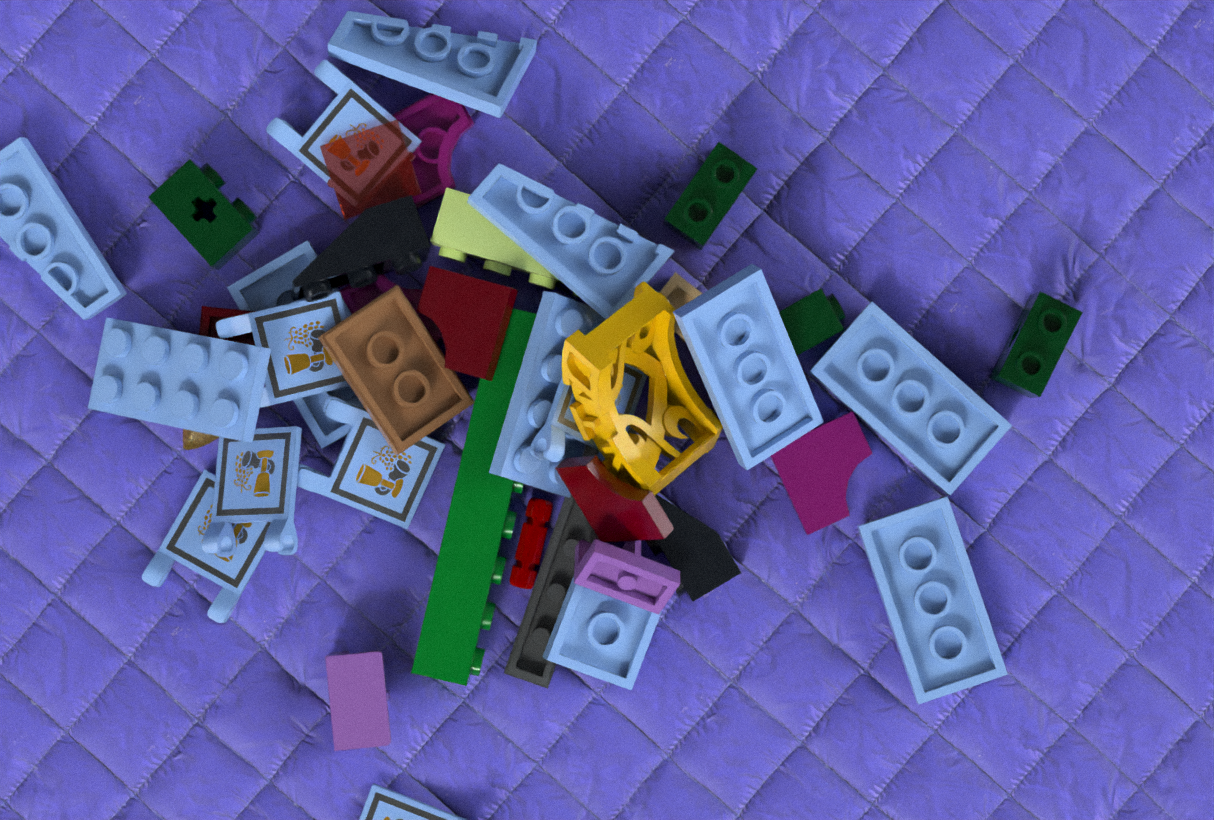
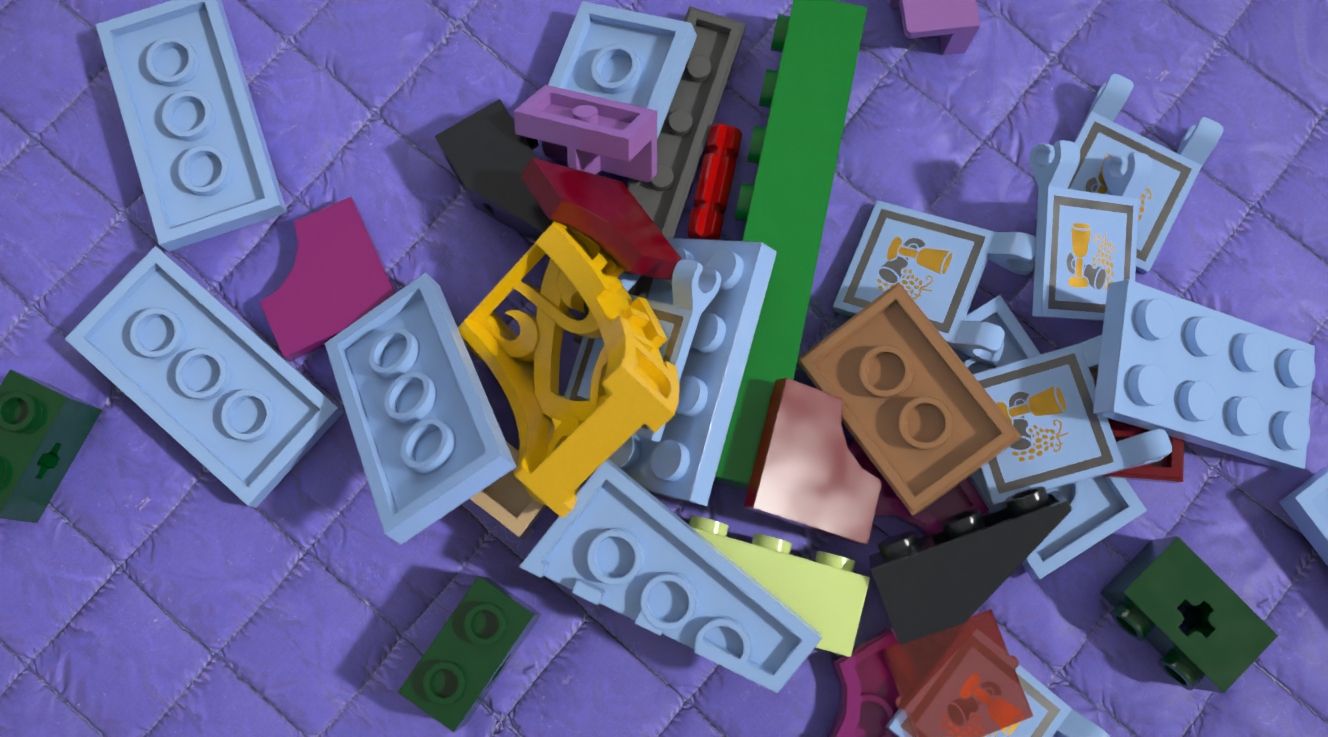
camera: 175 degrees right, 10 degrees down
dark green brick [779,289,846,355] -> none

